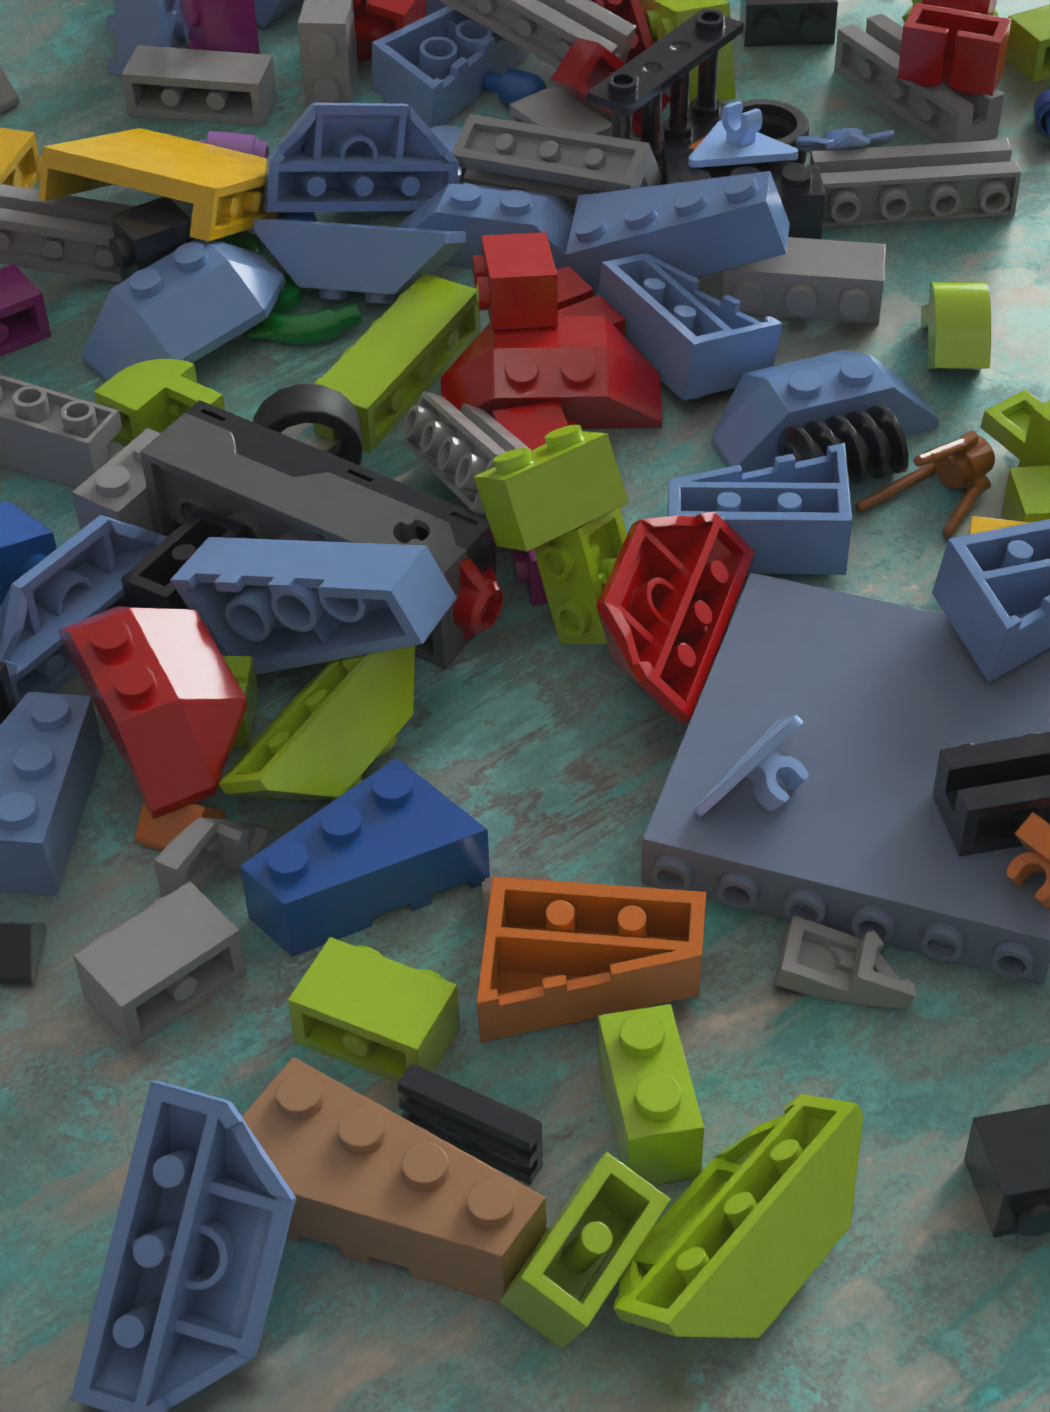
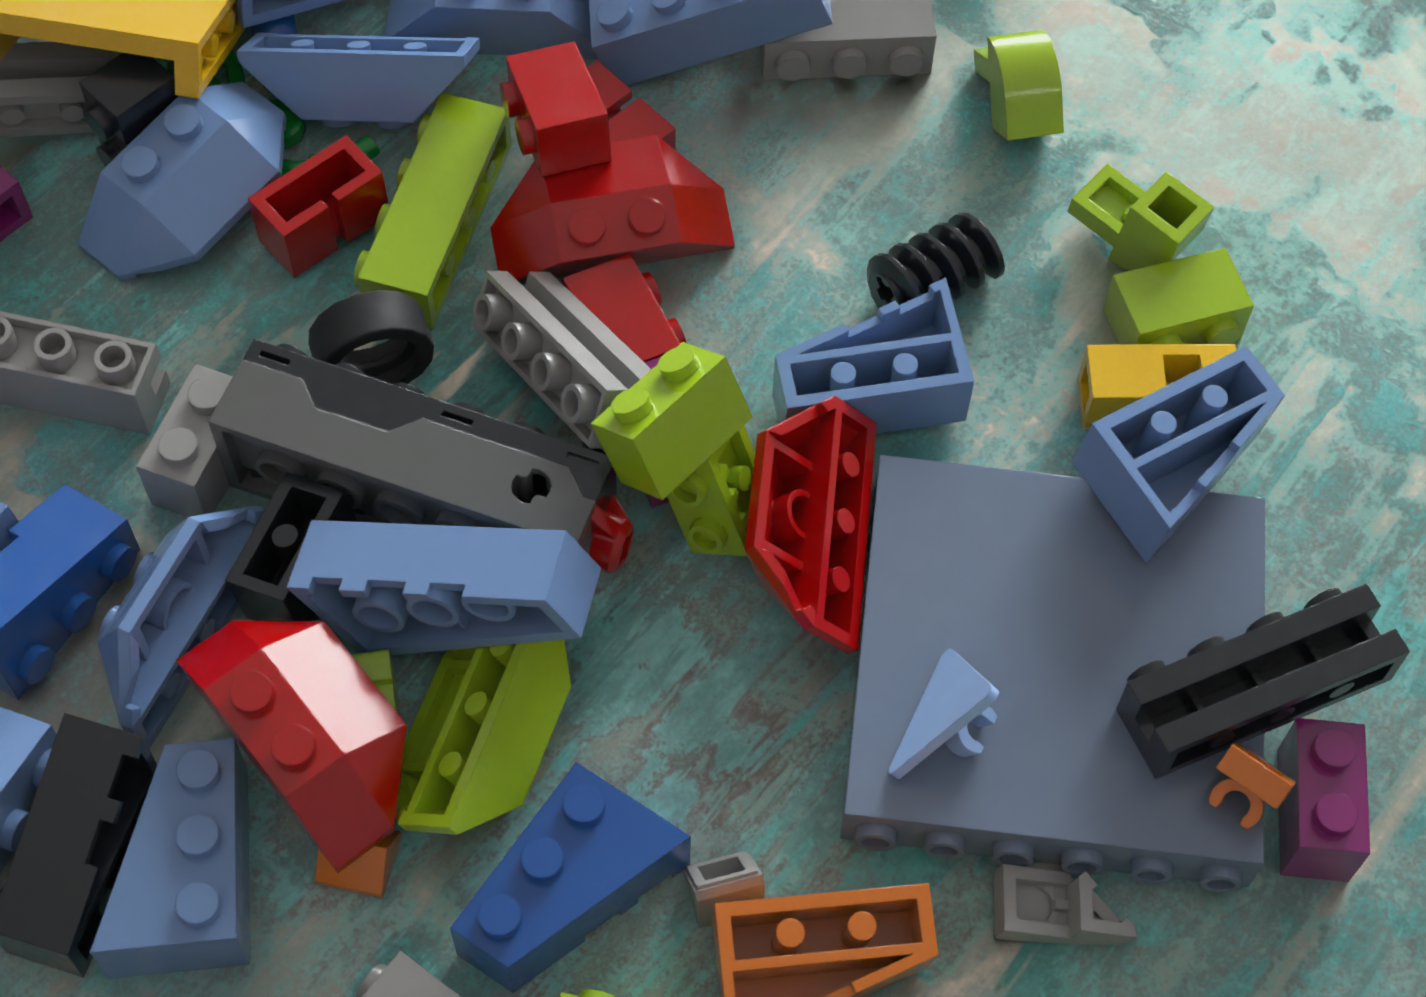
camera: 15 degrees left, 15 degrees up
lime brick [94,359,225,446] -> none
light grey slope [154,817,275,897] -> none
medium blue wedge [597,253,783,401] -> none
medium blue wedge [712,350,939,473] -> none
dark orange plant [855,430,995,537] -> none
none -> red piece [248,135,388,278]

